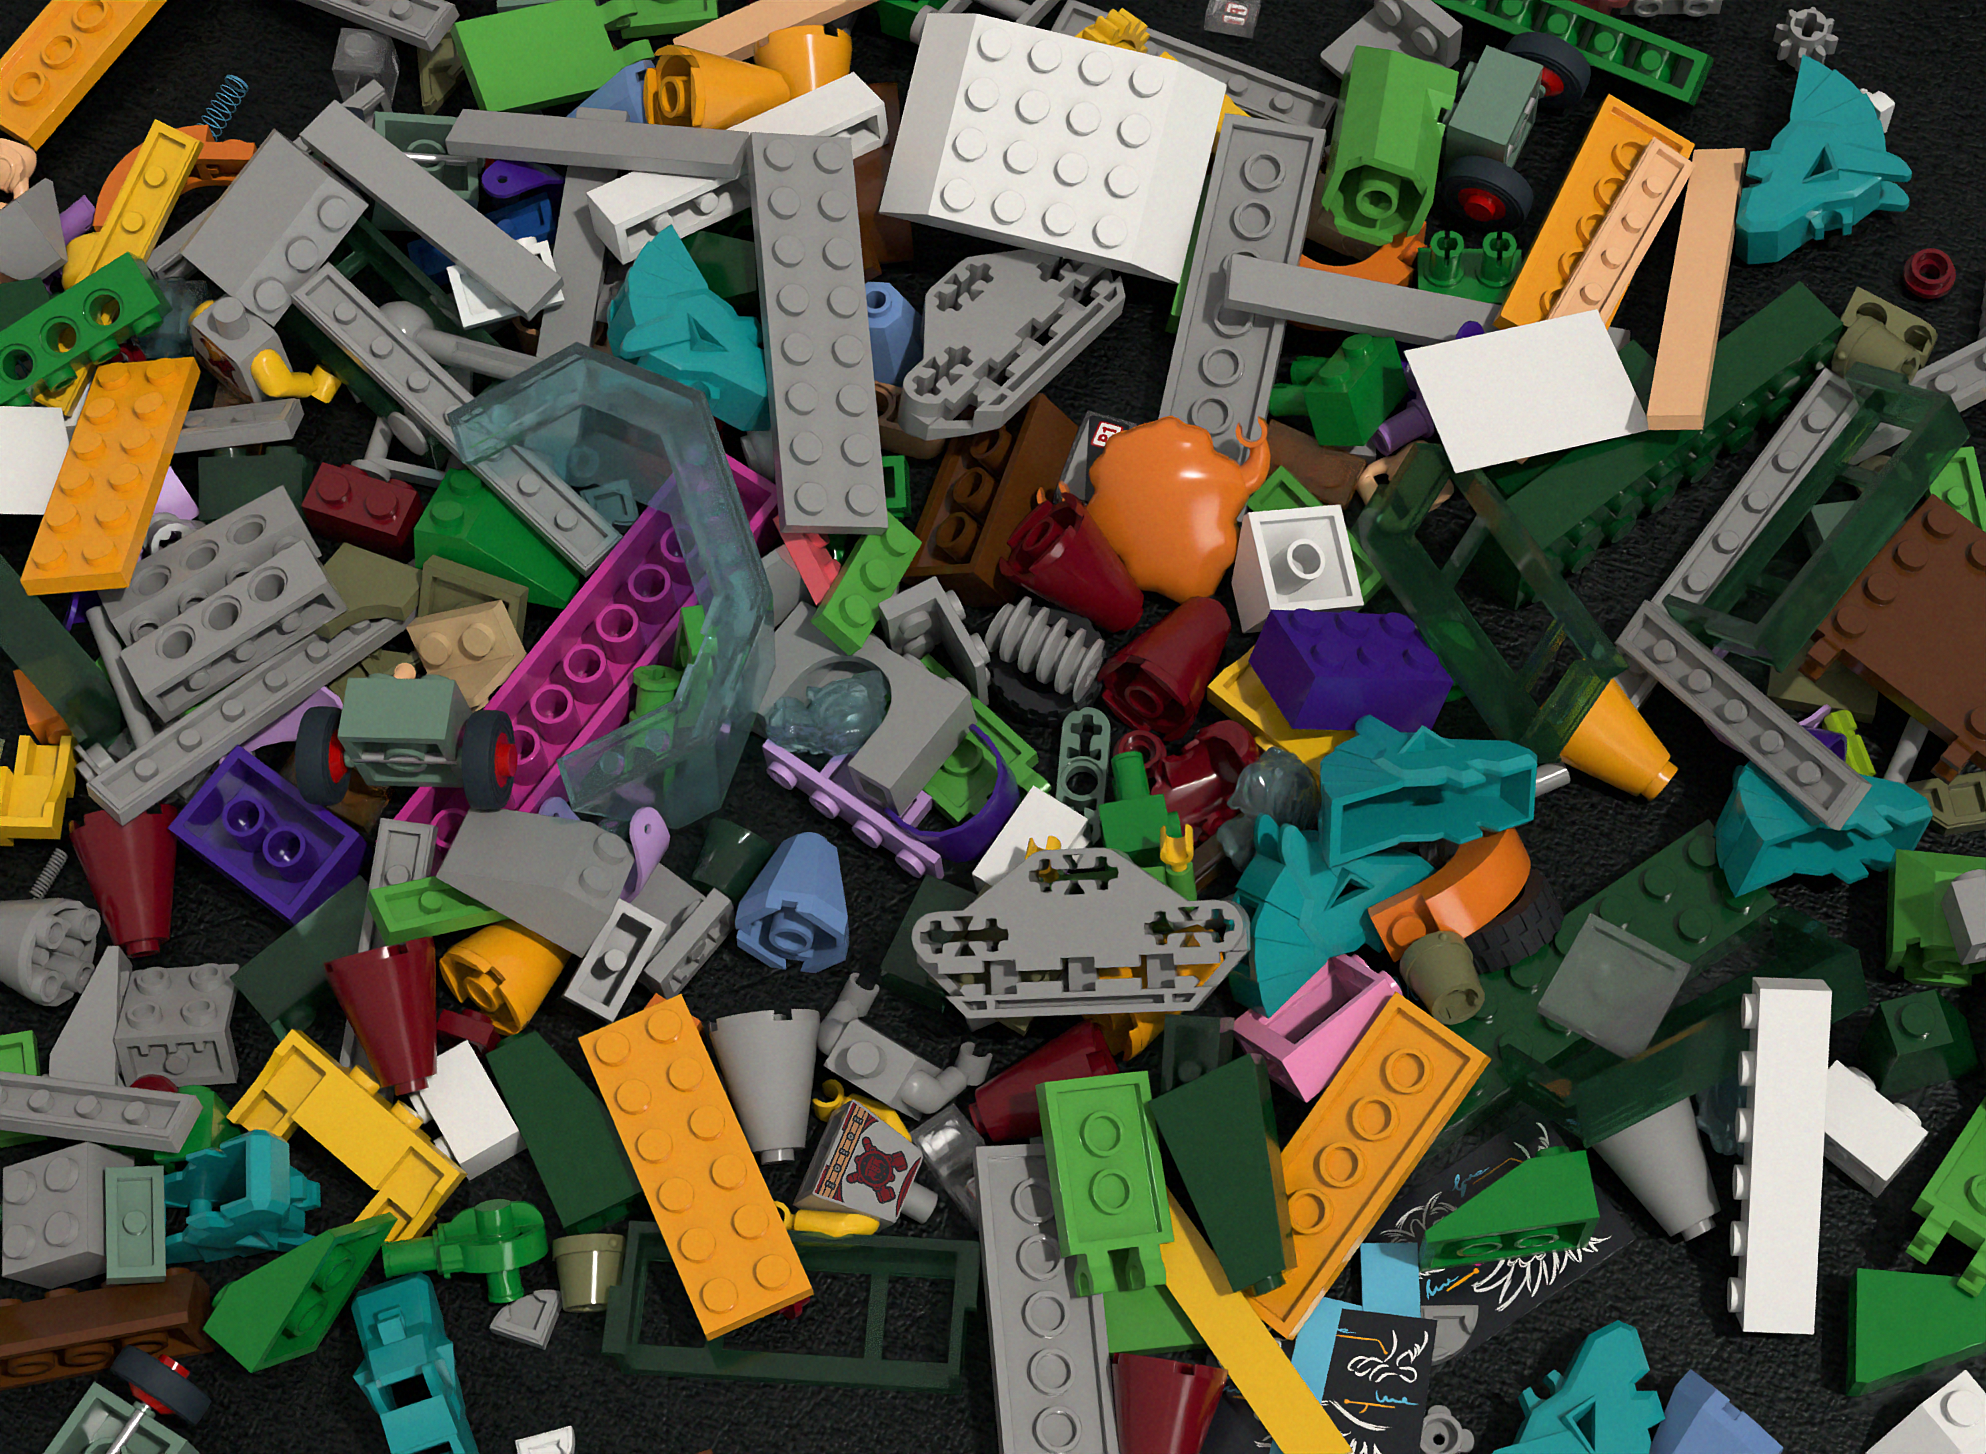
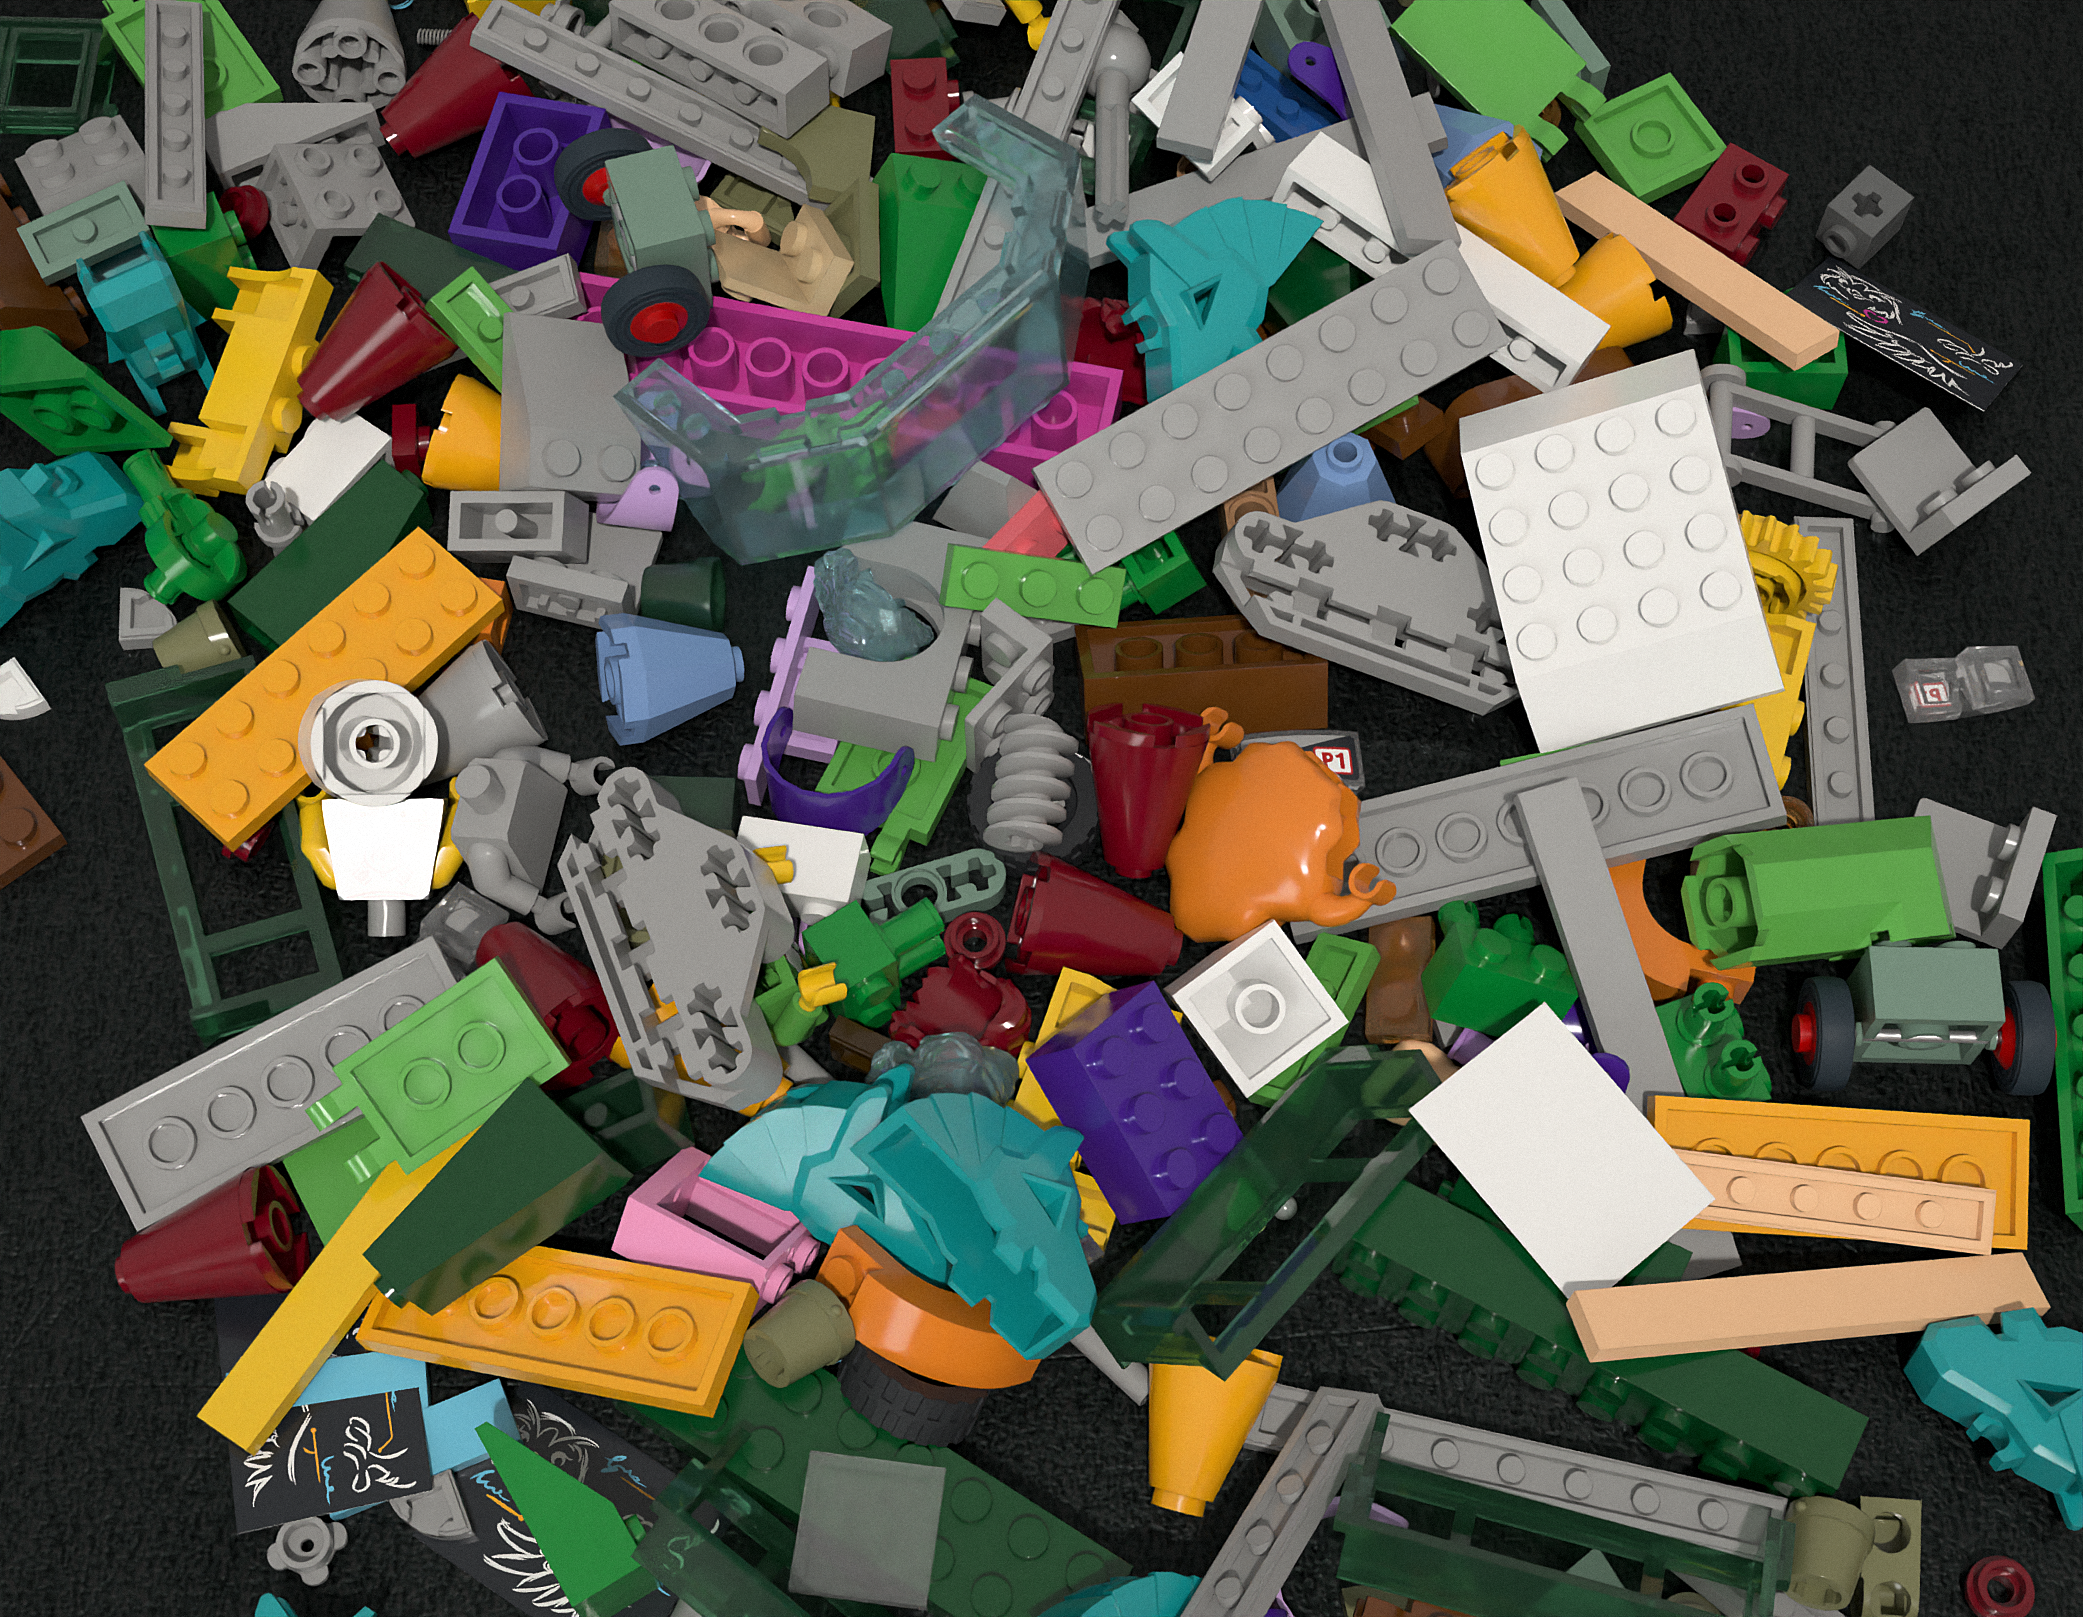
camera: 60 degrees right, 0 degrees up
none -> light grey pin [246,481,304,557]
none -> white brick [298,678,438,807]

